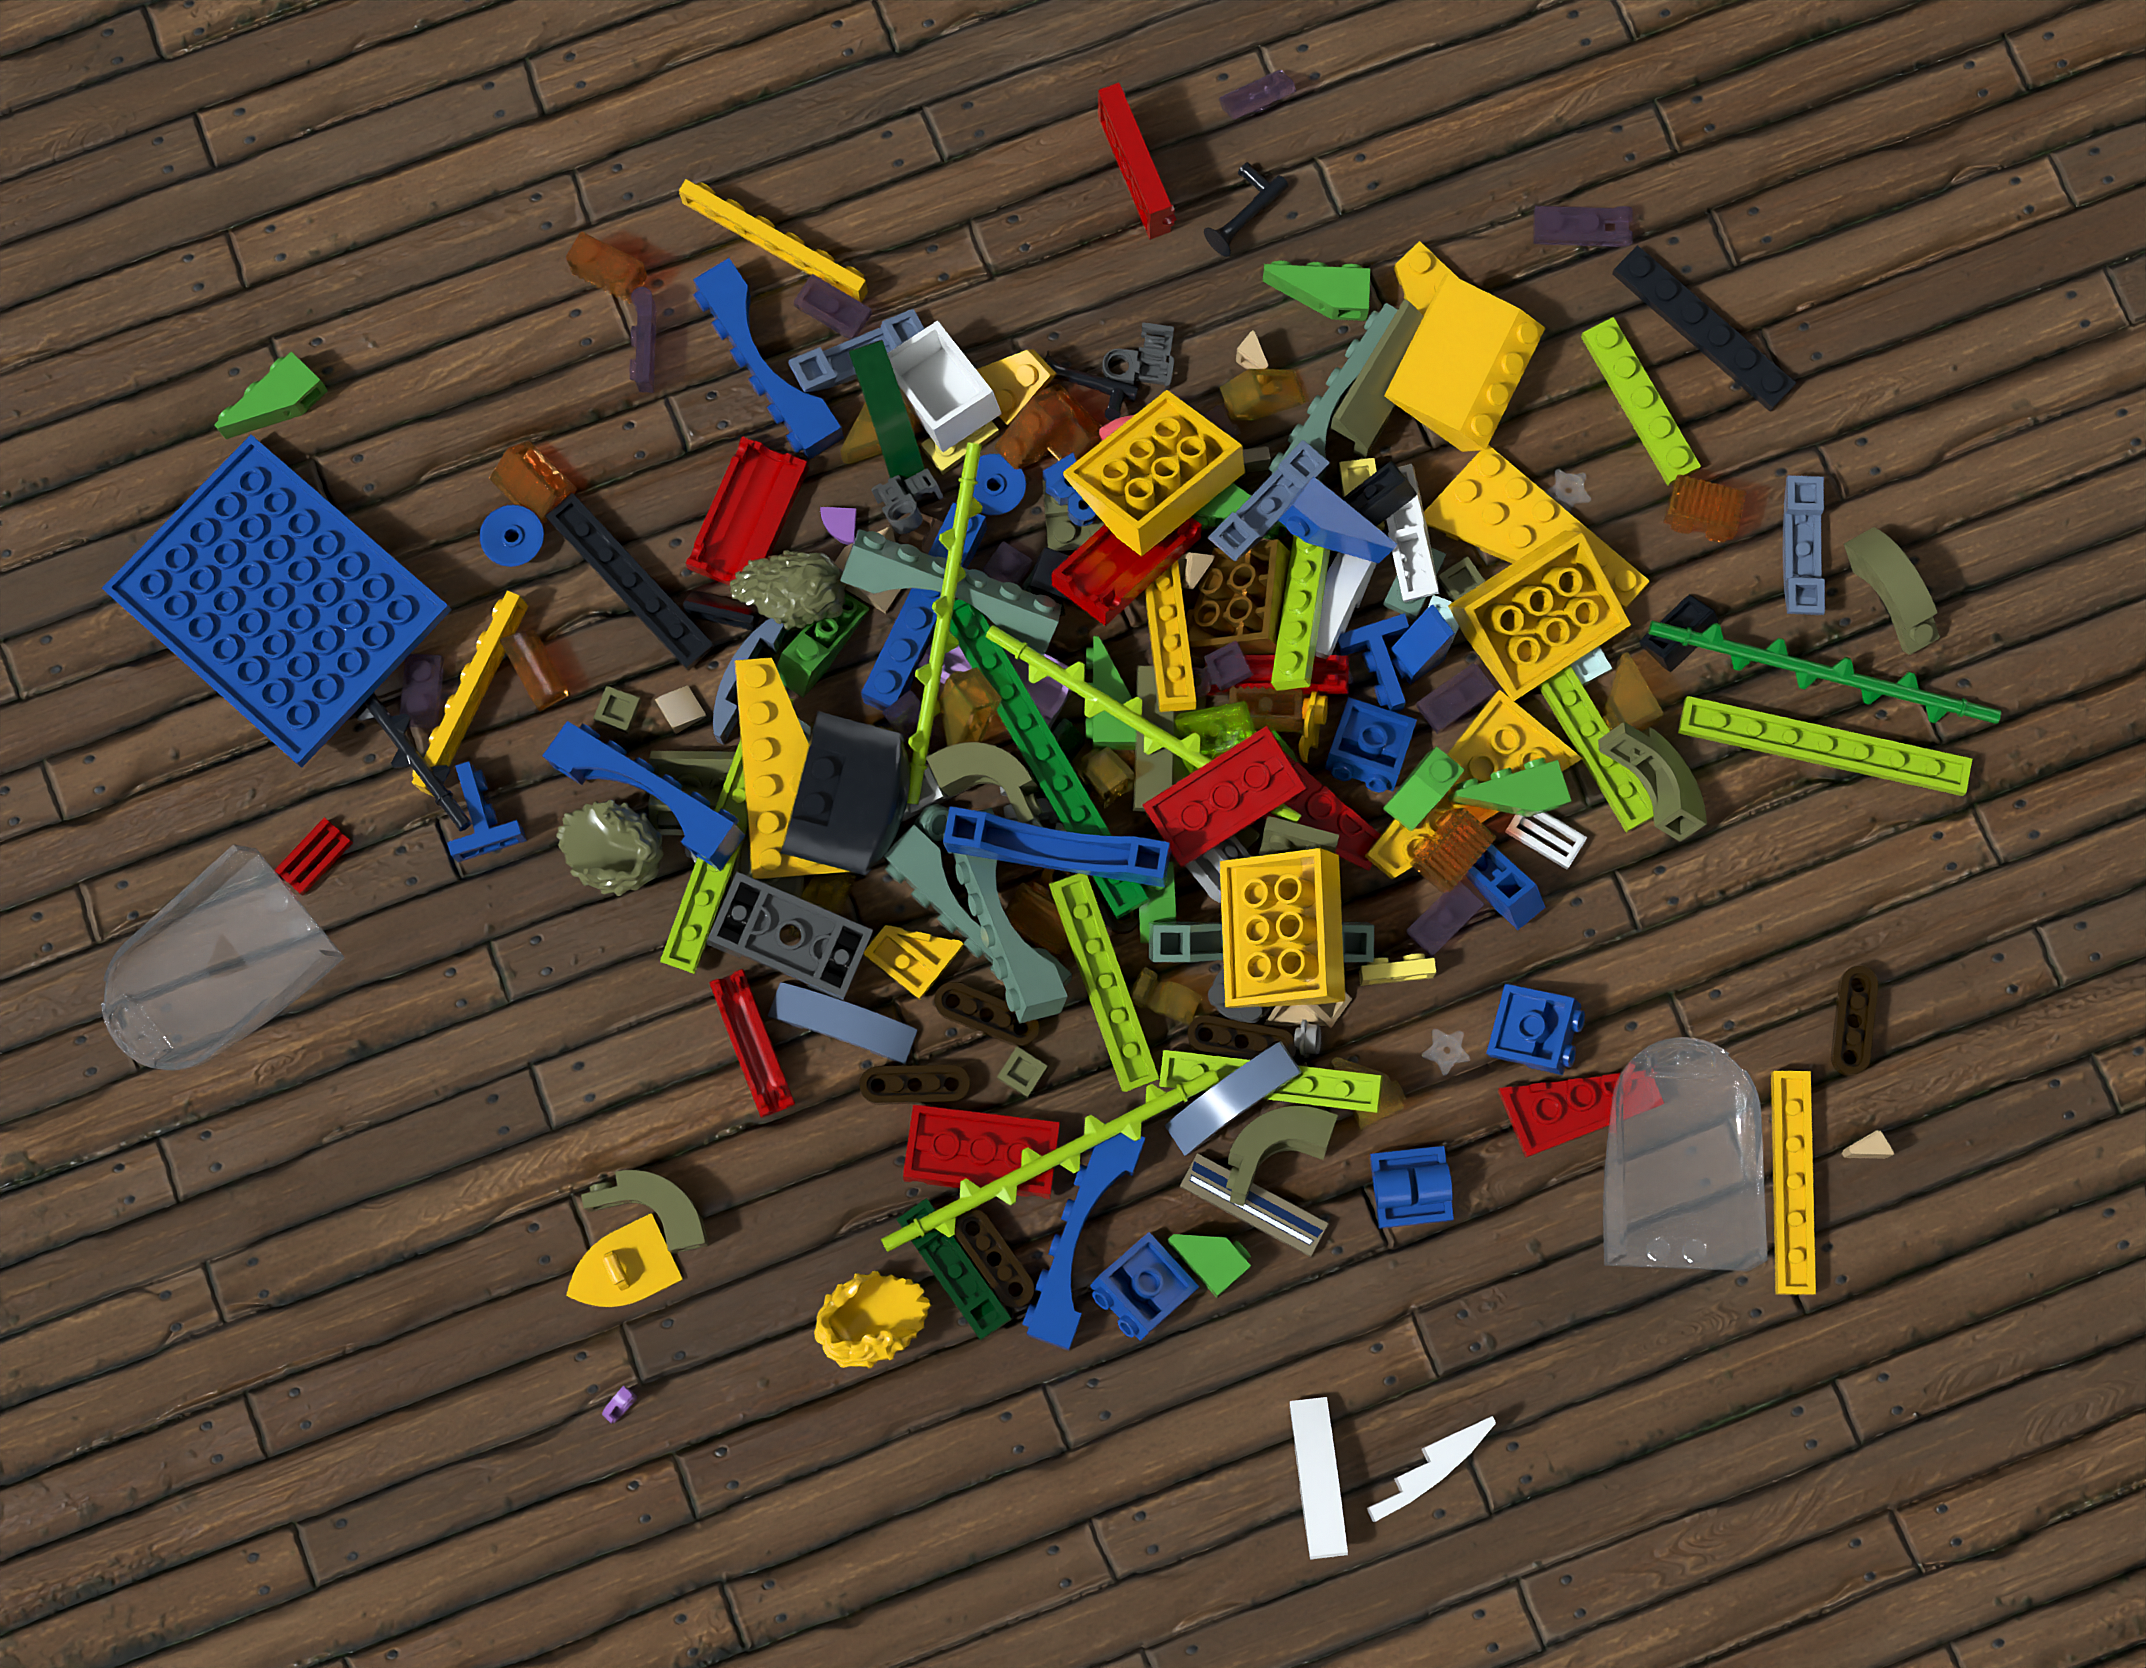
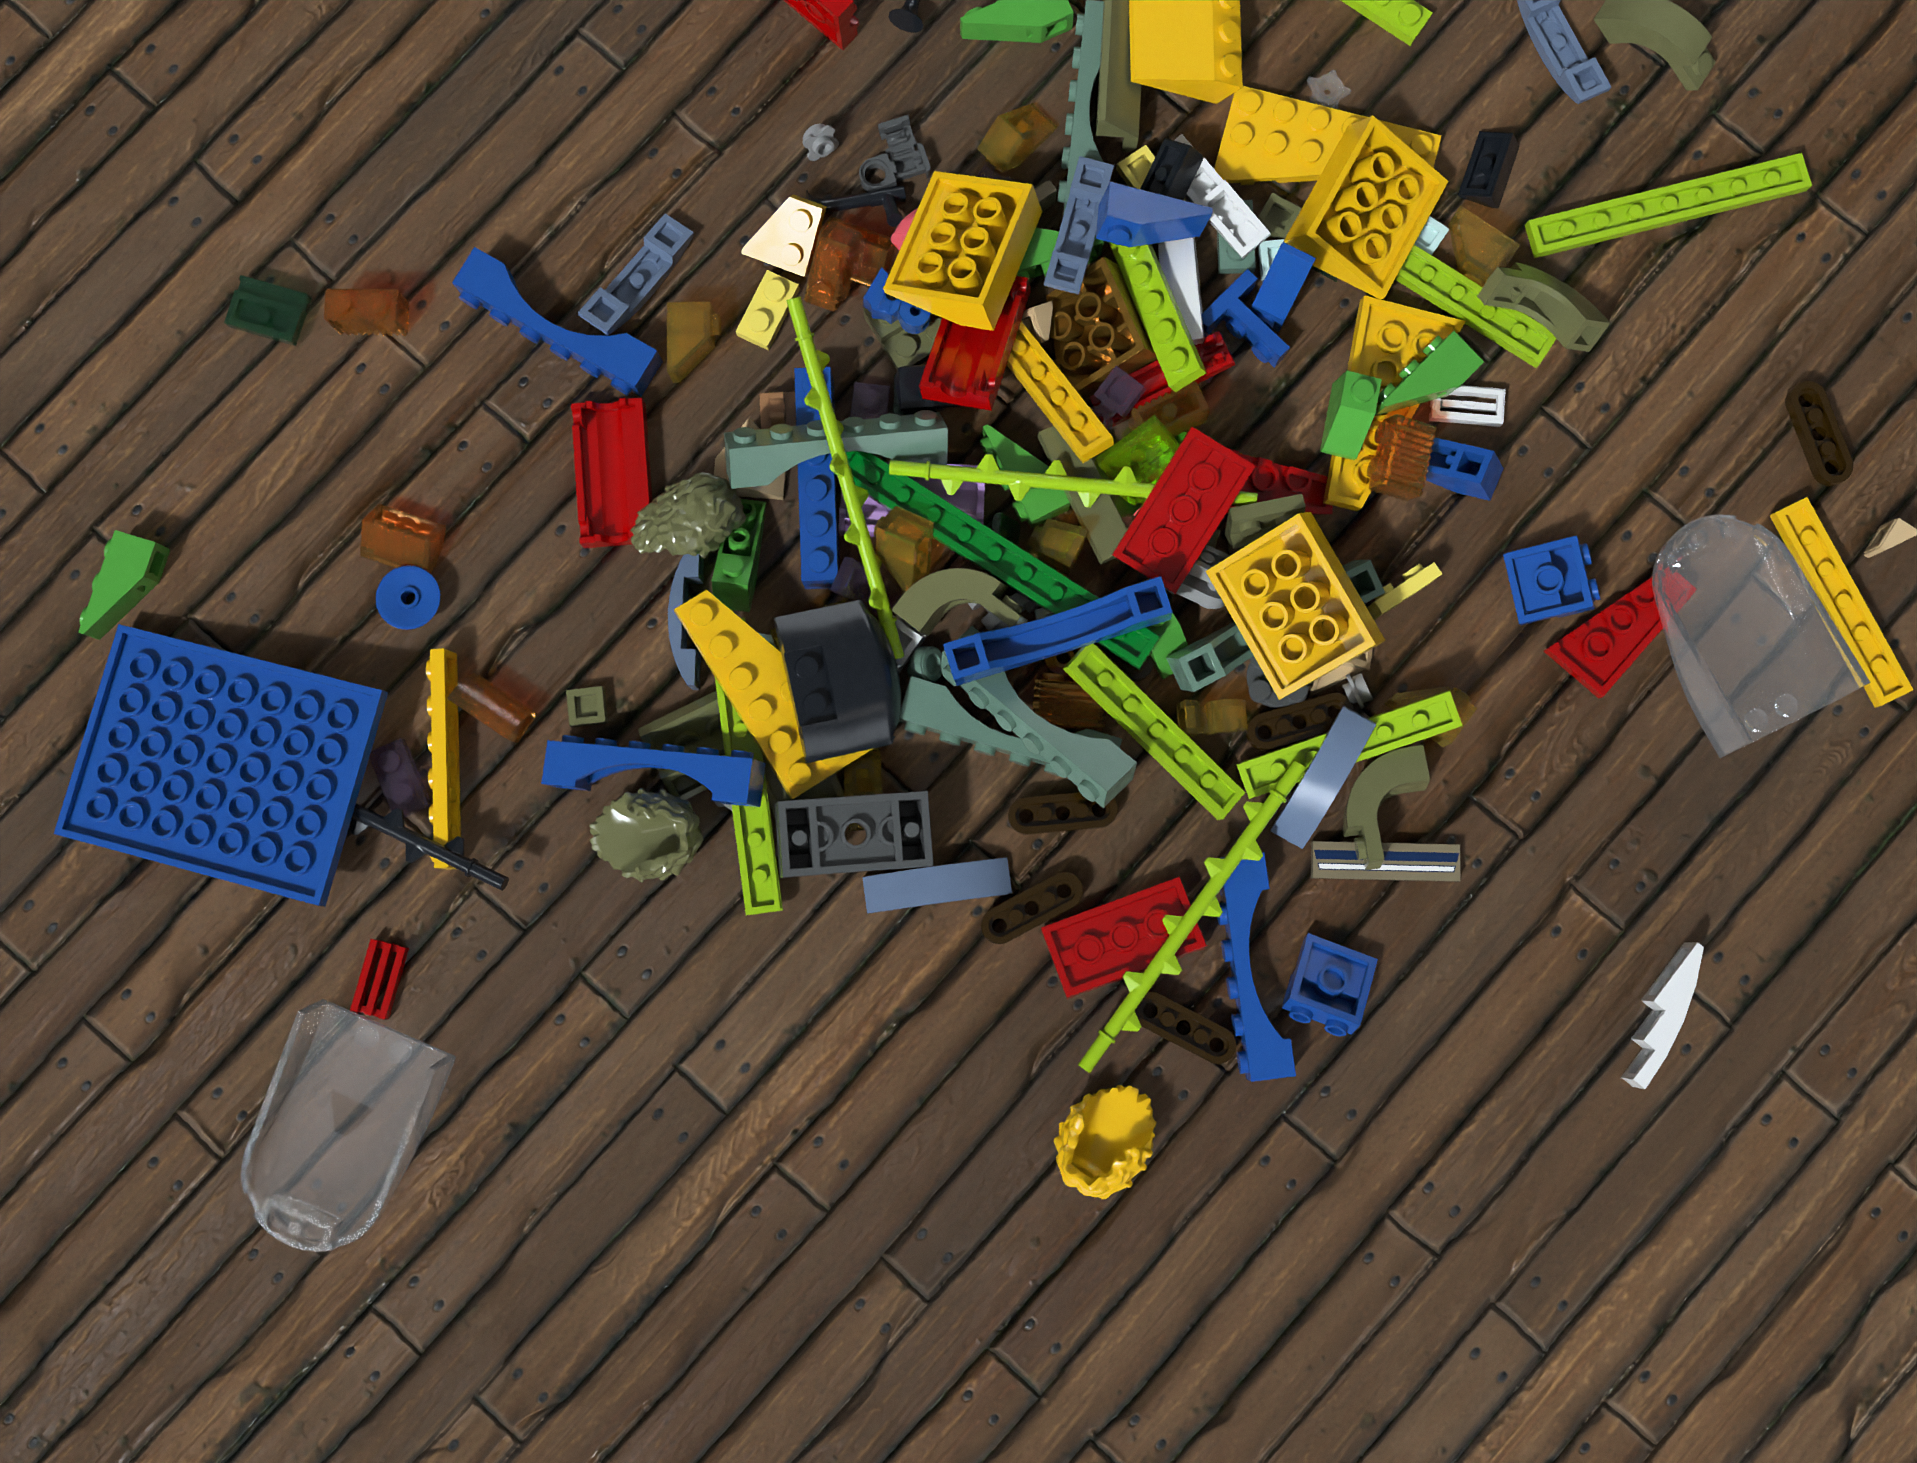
camera: 25 degrees left, 5 degrees up
blue bracket [447,761,527,863] -> none
black plate [545,493,715,671] -> none
yellow shield [566,1213,683,1307] -> none
olive arch [581,1170,709,1254] -> none
medium lavender tile [602,1386,638,1424] -> none
clear purple plate [629,287,657,393] -> none
tan slope [655,685,706,734] -> none
yellow plate [679,179,868,304] -> none
black slope [683,591,761,631] -> none
red piece [709,969,796,1118] -> none
clear purple plate [793,274,872,340] -> none
medium lavender tile [820,507,857,545] -> none
dark green slope [848,340,925,482] -> none
yellow wing [863,925,964,1000] -> none
dark grey piece [871,468,944,534] -> none
white piece [887,321,1002,452] -> none
dark green slope [896,1198,1012,1341] -> none
blue piece [973,454,1026,515] -> none
olive tile [997,1047,1048,1098] -> none
bright green slope [1167,1234,1251,1298] -> none
tan slope [1236,330,1268,381] -> none
white slope [1290,1397,1348,1559] -> none
yellow plate [1298,691,1328,763] -> none
blue plate [1324,697,1417,793] -> none
blue plate [1370,1146,1454,1229] -> none
clear purple plate [1406,879,1484,957] -> none
clear purple plate [1416,662,1496,734] -> none
clear plate [1422,1029,1470,1075] -> none
green plant [1648,620,2001,724] -> none
clear orange brick [1663,474,1747,543] -> none
none -> clear green plate [224,275,312,346]
none -> light grey plate [802,124,839,161]

